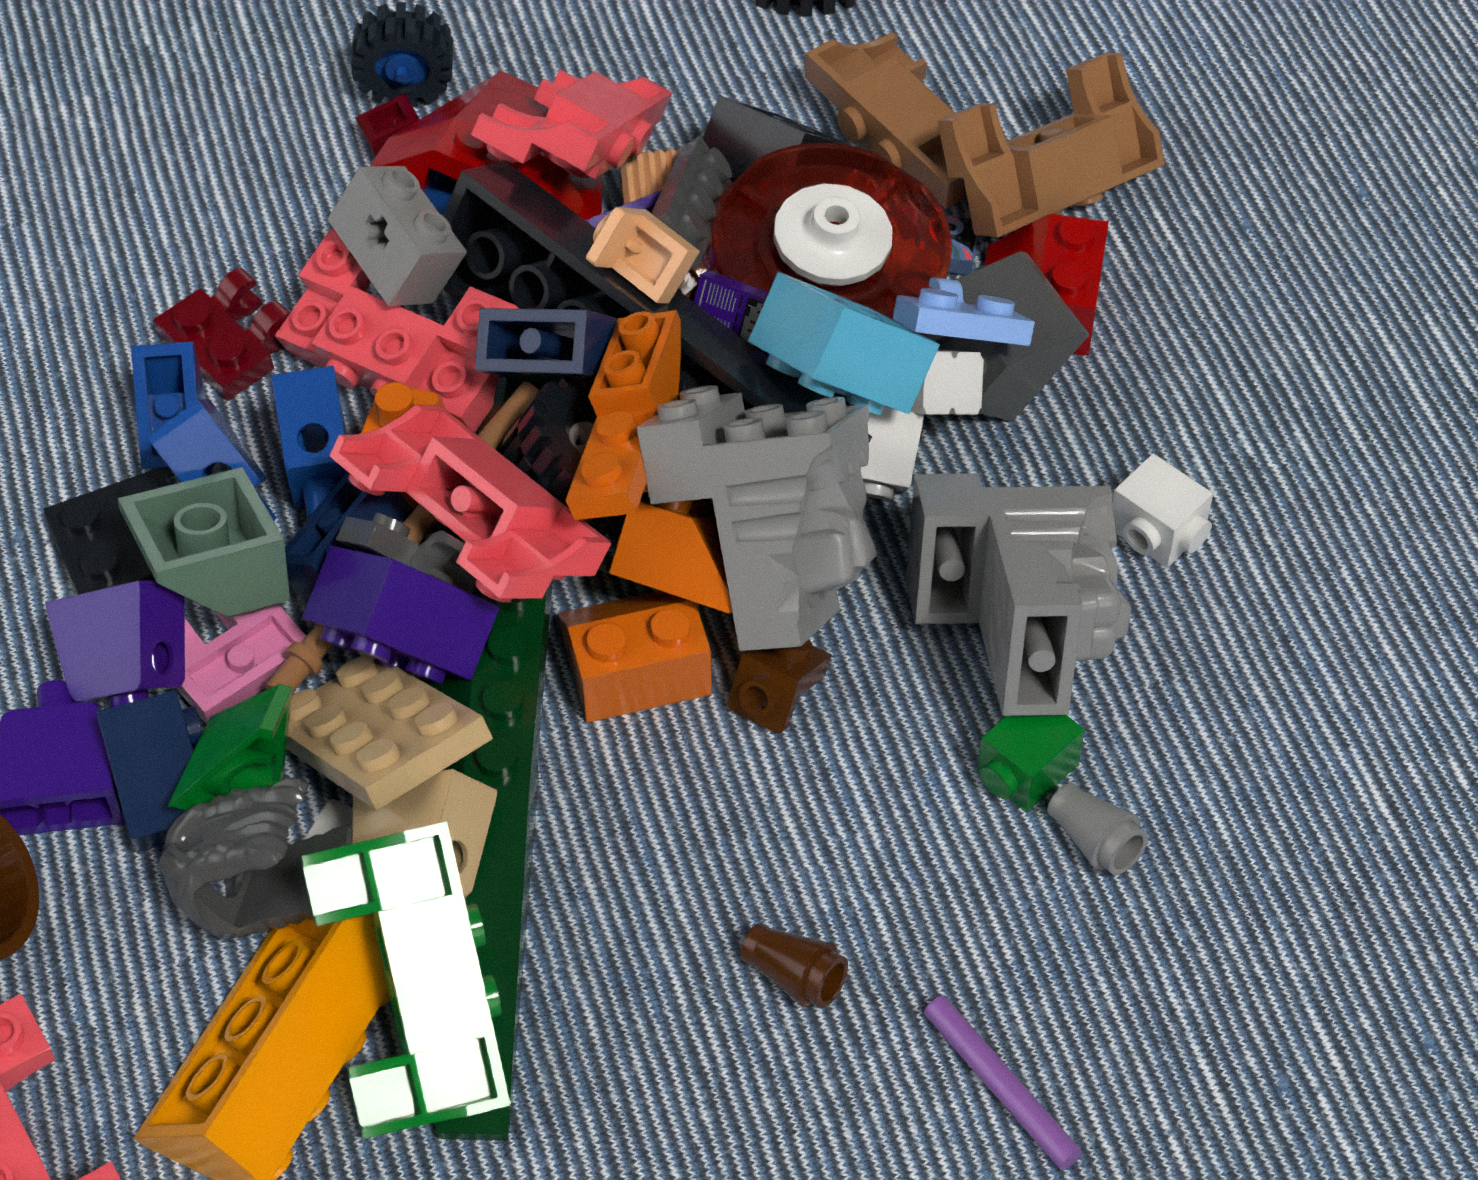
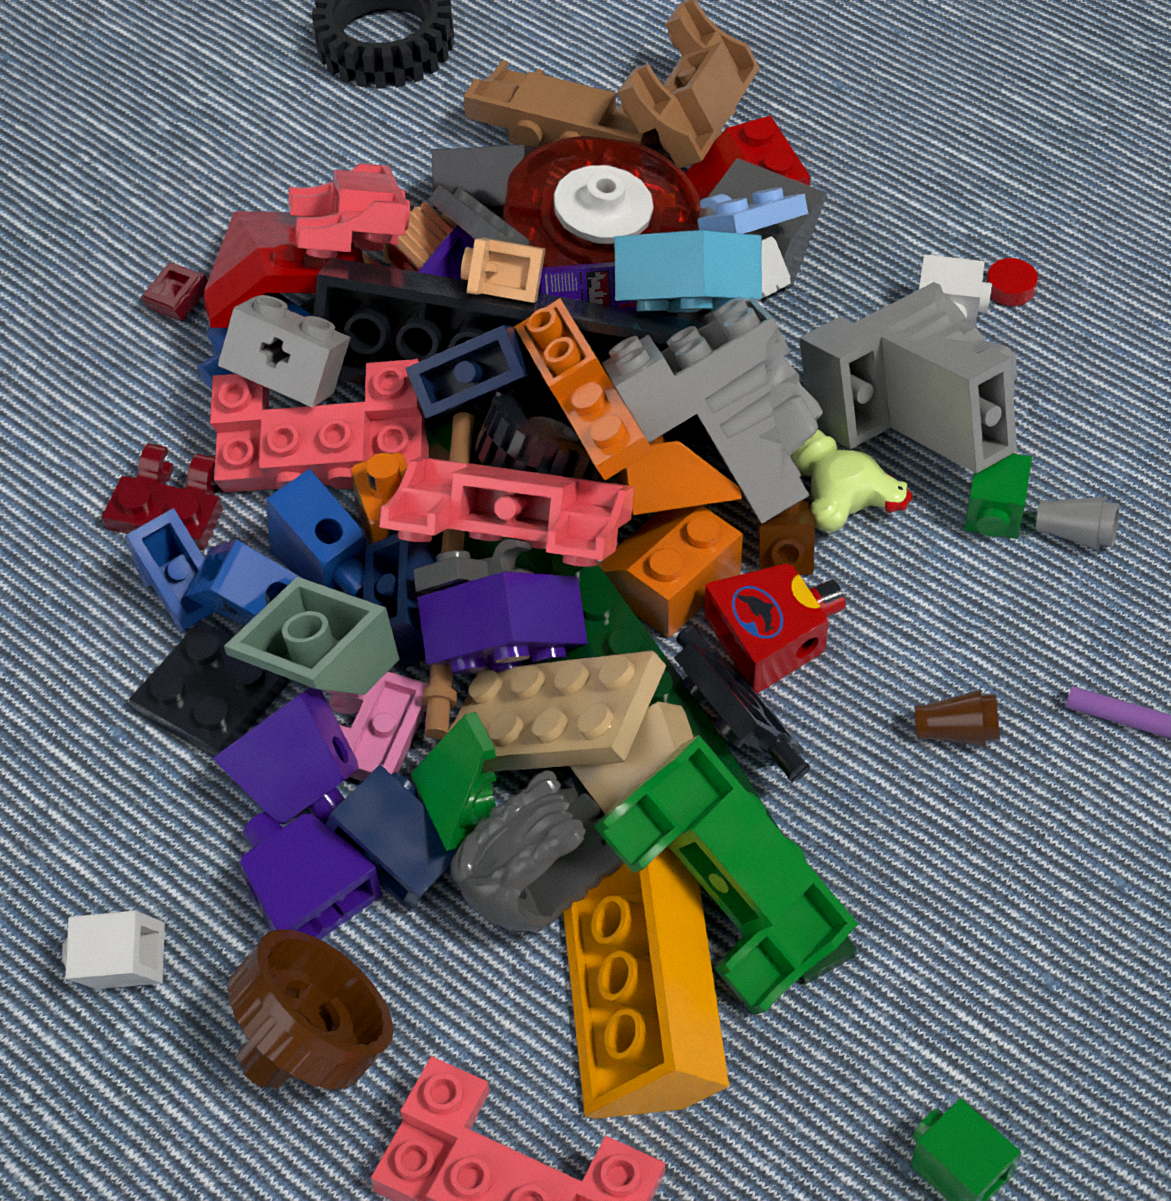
camera: 30 degrees left, 0 degrees up
black wheel [351,2,453,107] -> none
none -> black plate [674,625,810,782]
none -> red torso [704,564,846,693]
none -> yellowish green animal [790,430,913,533]
none -> red tile [986,258,1038,306]

